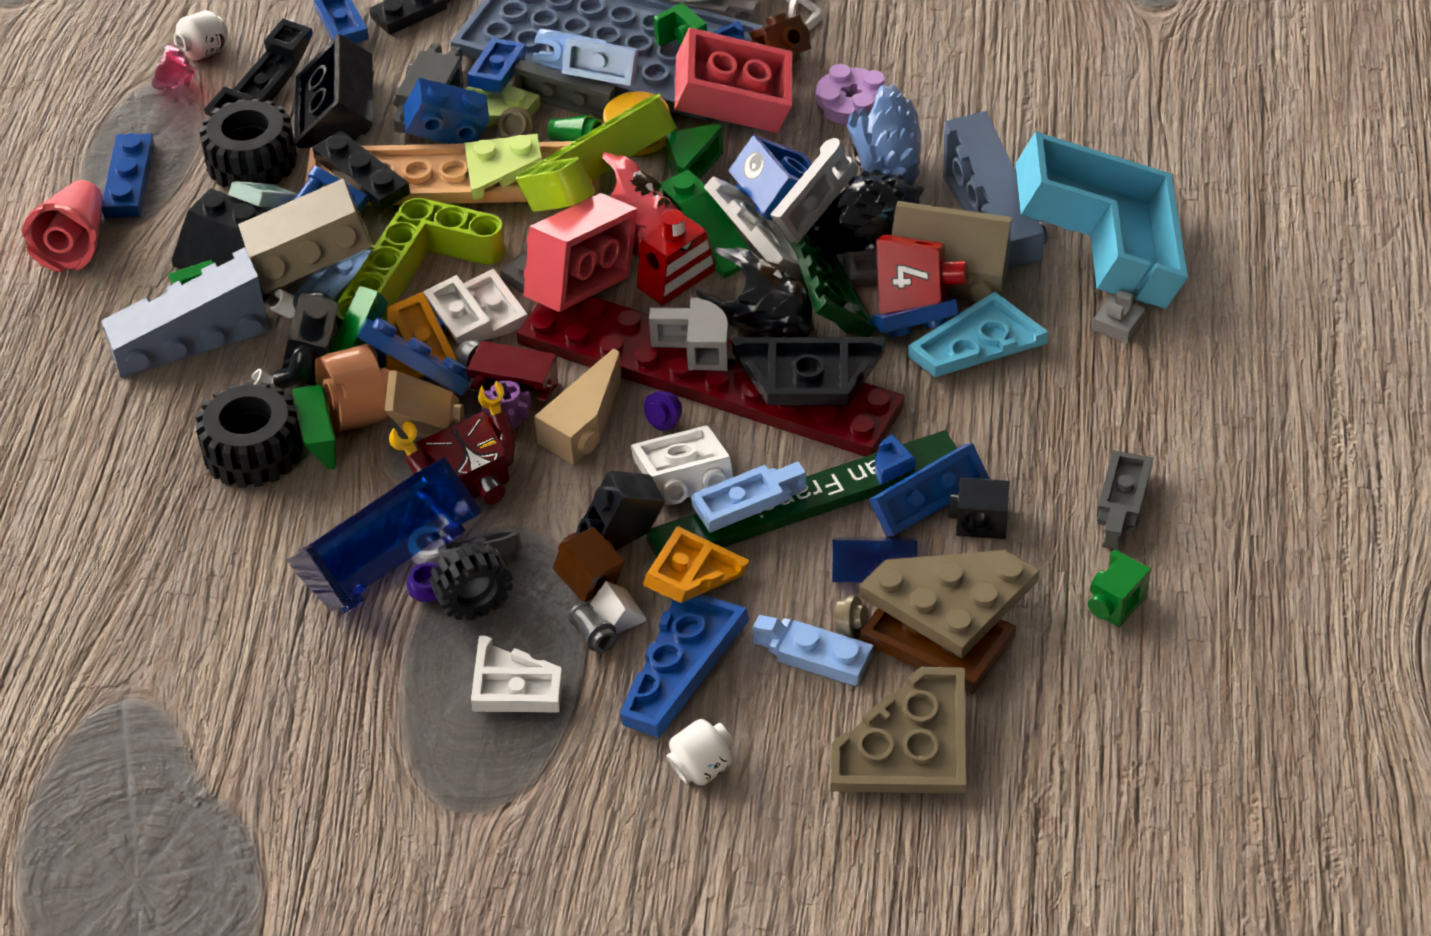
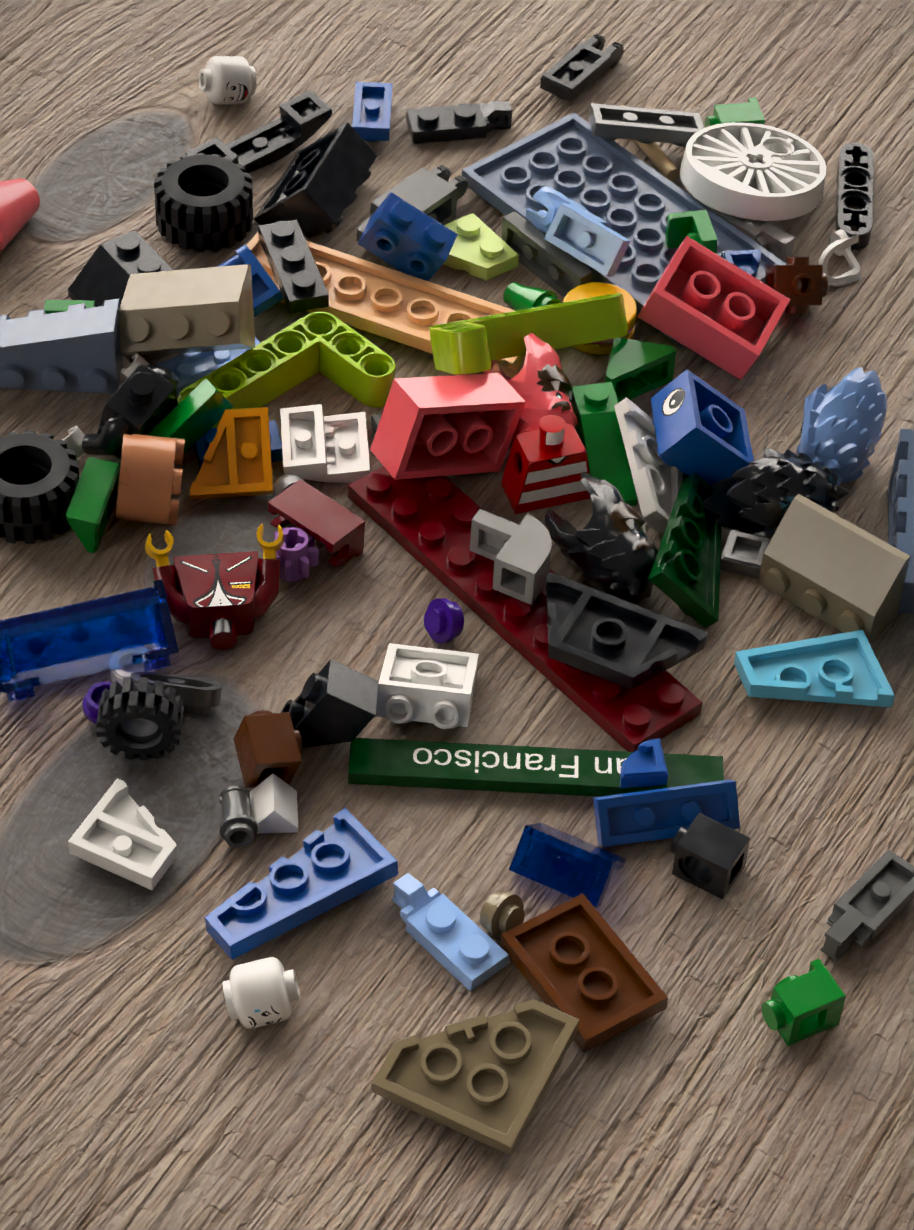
camera: 20 degrees right, 0 degrees up
blue plate [102,133,154,218] -> none
clear pink brick [151,42,196,90] -> none
light aqua plate [228,181,297,211] -> none
blue plate [357,317,470,396] -> none
tan slope [385,370,464,437] -> none
yellowish green wing [464,134,542,200] -> none
blue plate [467,37,526,93] -> none
dark tan plate [498,107,534,138] -> none
tan slope [534,348,622,465] -> none
light orange wing [643,526,750,603] -> none
light blue hinge [691,462,807,533] -> none
light grey plate [770,138,857,243] -> none
lavender plate [816,64,885,125] -> none
dark tan plate [859,550,1040,658] -> none
blue plate [872,297,959,337] -> none
red torso [876,235,968,314] -> none

